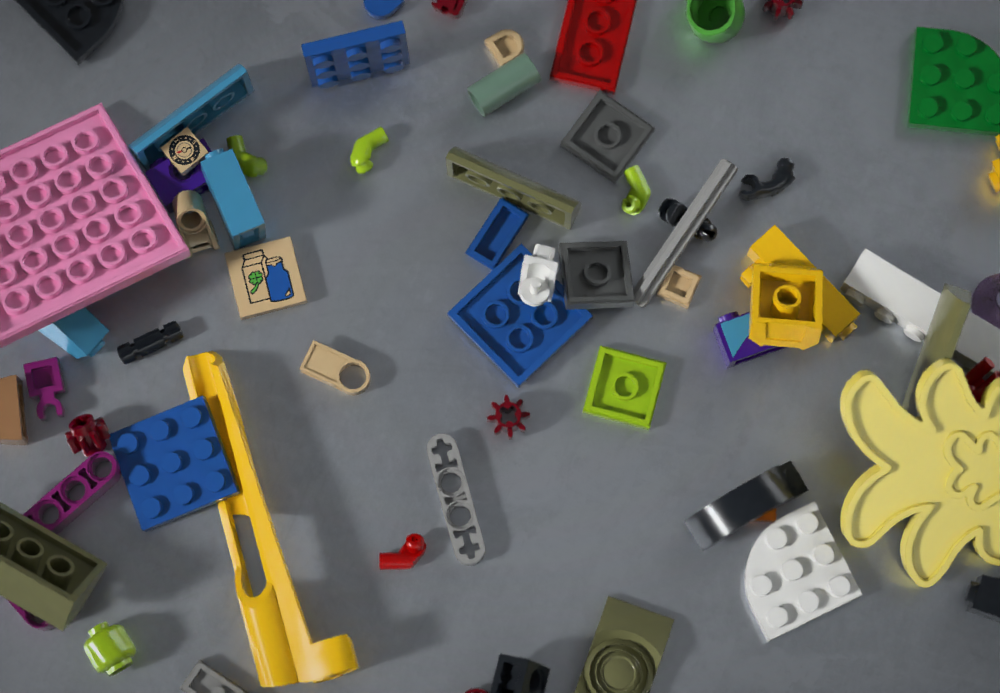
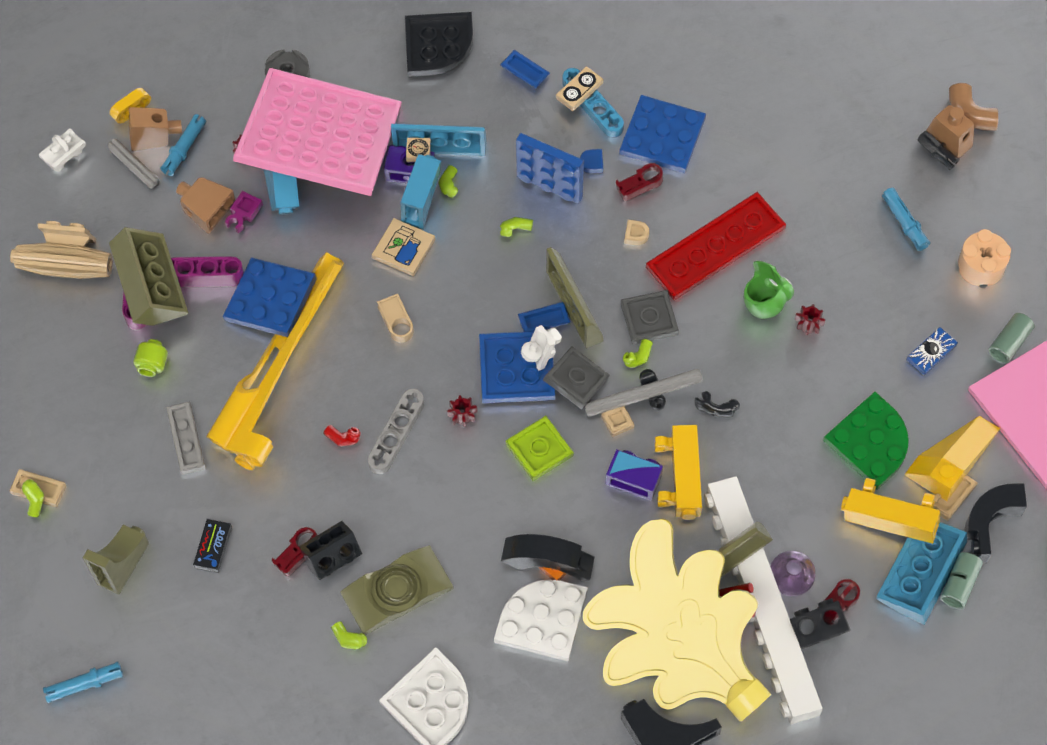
camera: 40 degrees right, 15 degrees down
dark red gear [65,414,111,457] -> none
black axle [117,321,183,364] -> none
tan piece [172,190,220,258] -> none
sand green pin [467,52,541,117] -> none
yellow slope [749,263,823,350] -> none

